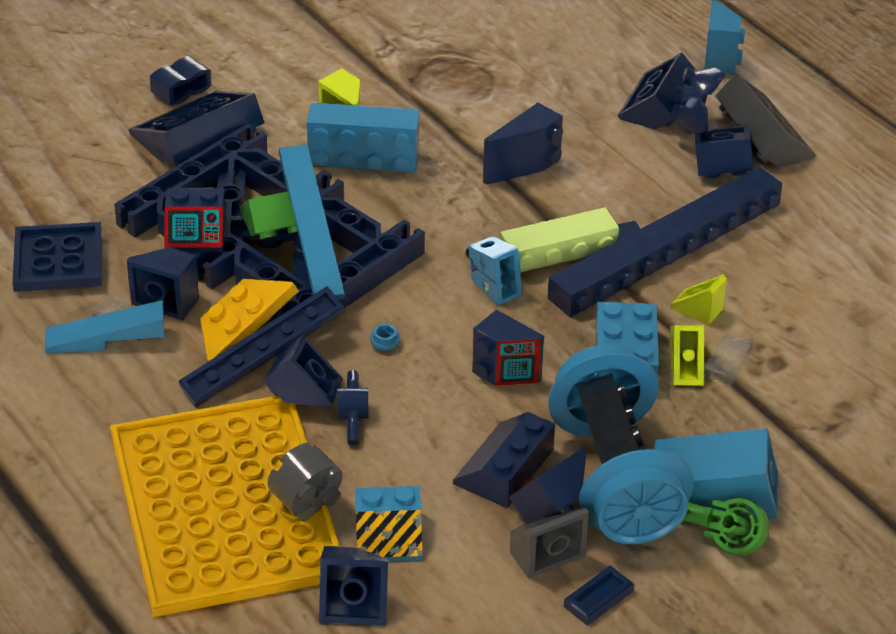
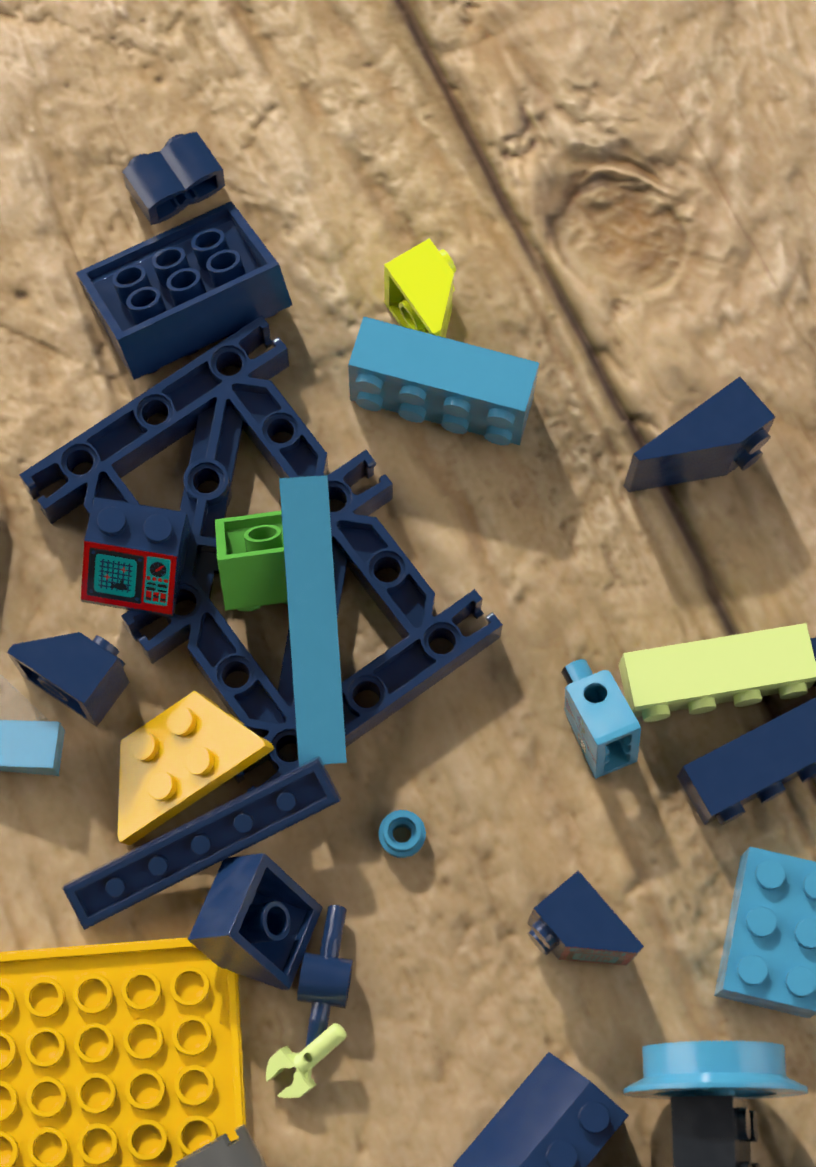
camera: 10 degrees right, 30 degrees up
none -> yellowish green bar [266,1023,347,1098]

